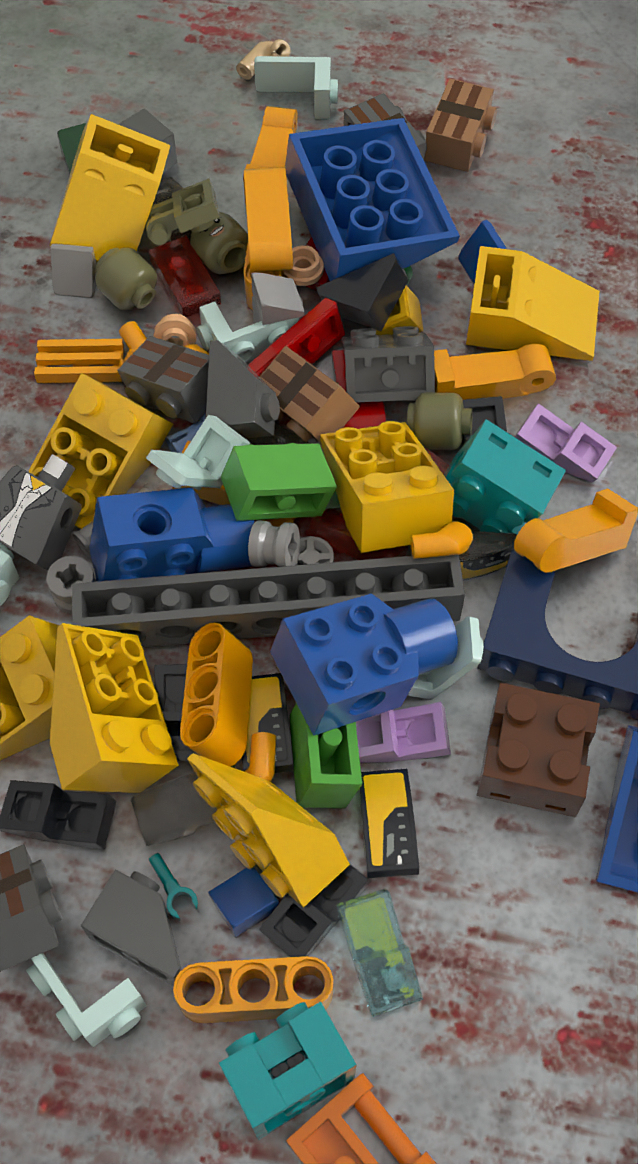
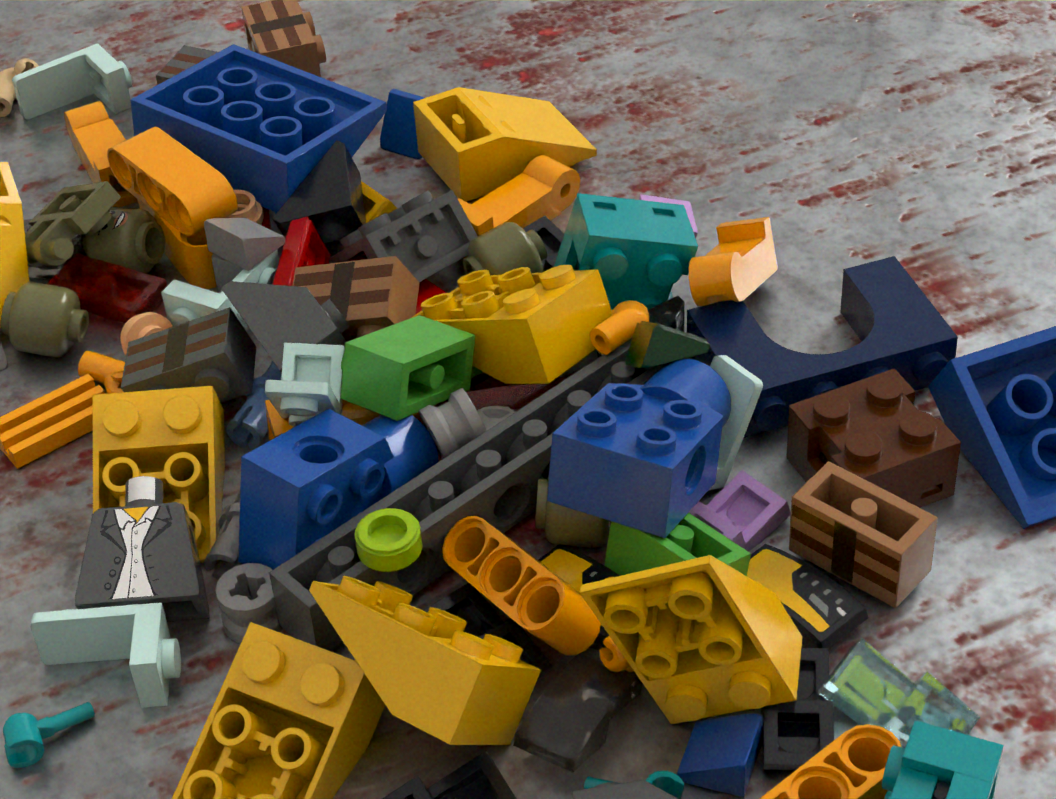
camera: 35 degrees left, 20 degrees down
none -> lime tile [355,508,422,572]
none -> dark green slope [625,321,710,369]
none -> medium nougat brick [789,461,938,608]

